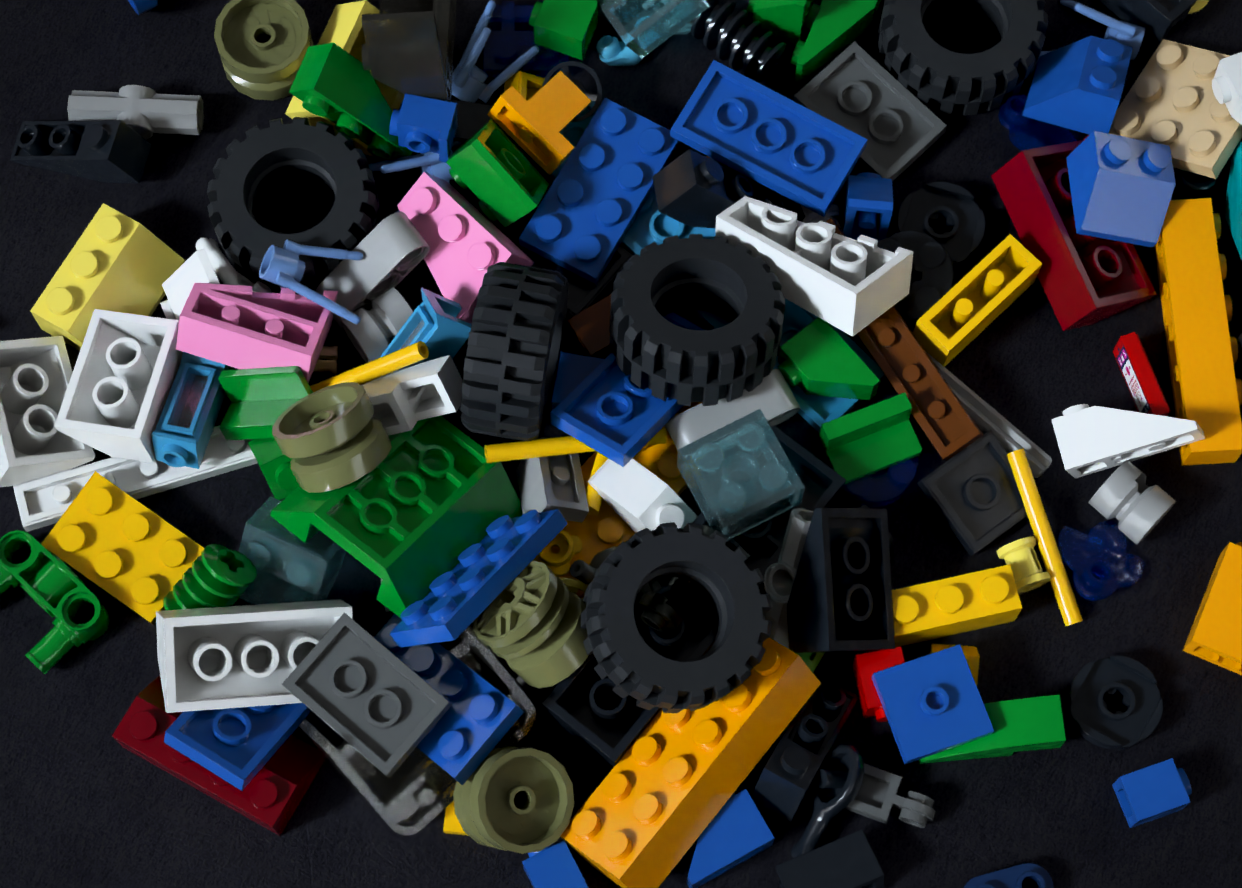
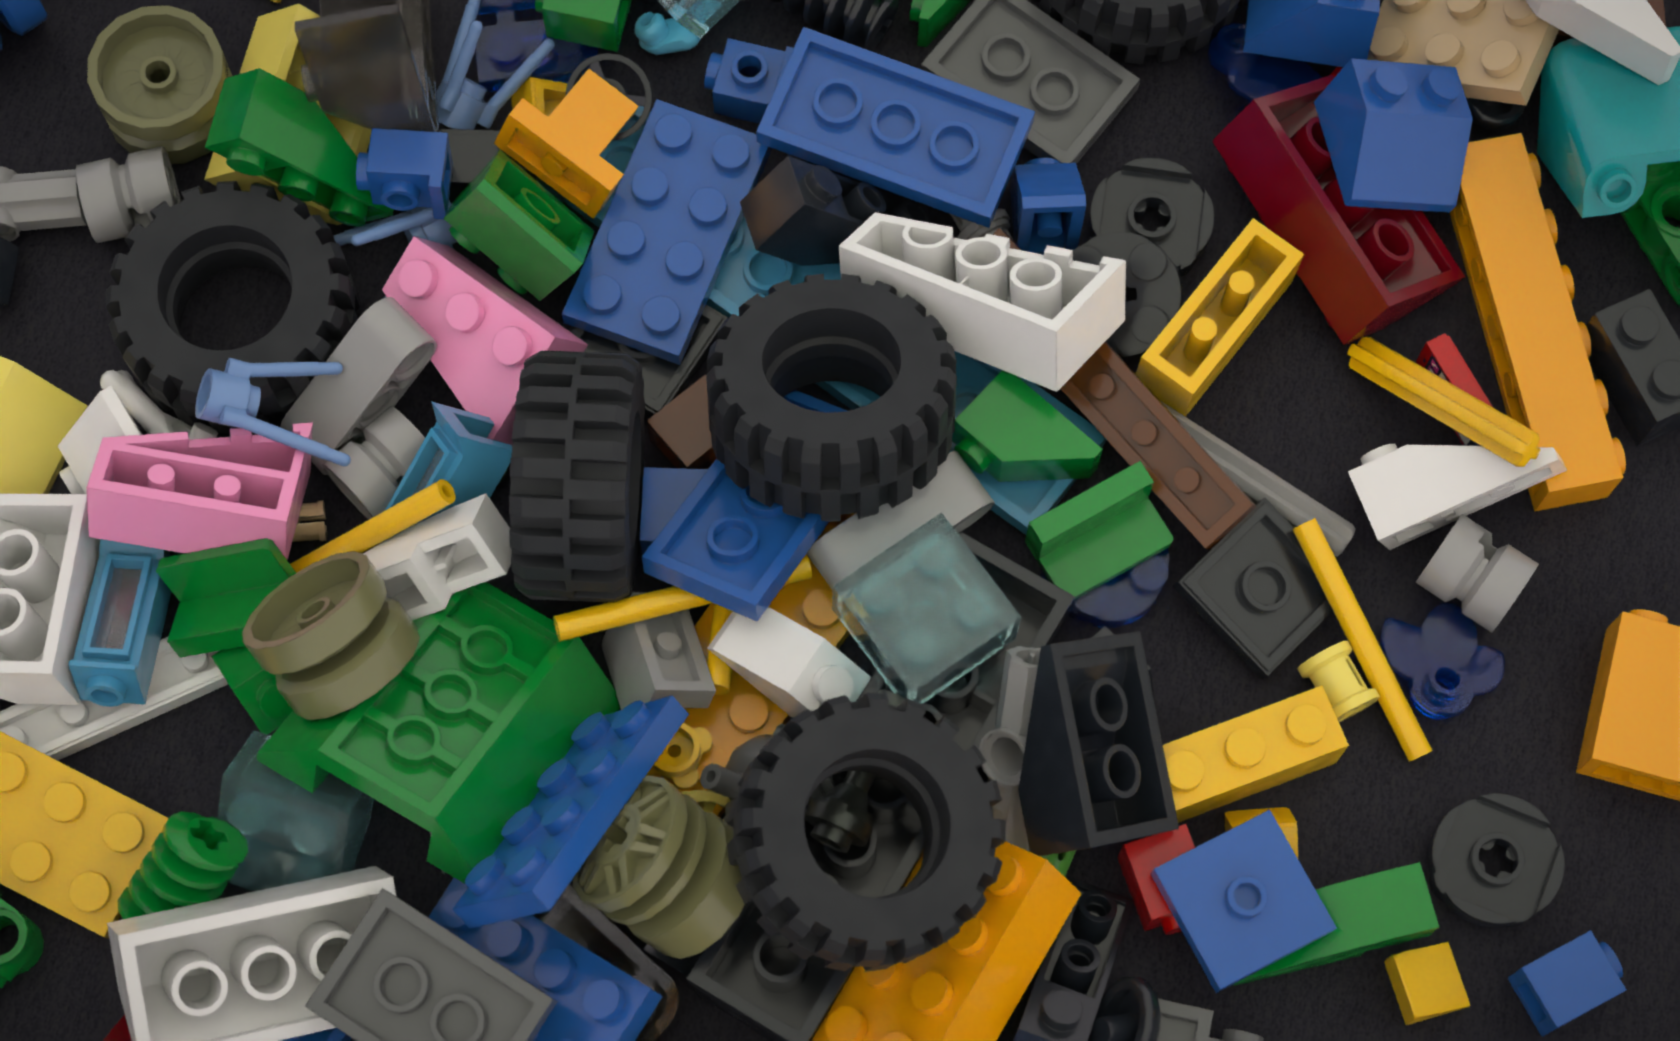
camera: 10 degrees left, 0 degrees up
none -> light grey wheel [75,146,181,243]
none -> blue brick [704,38,793,124]
none -> yellow axle [1347,337,1541,467]
none -> yellow slope [1384,942,1471,1026]

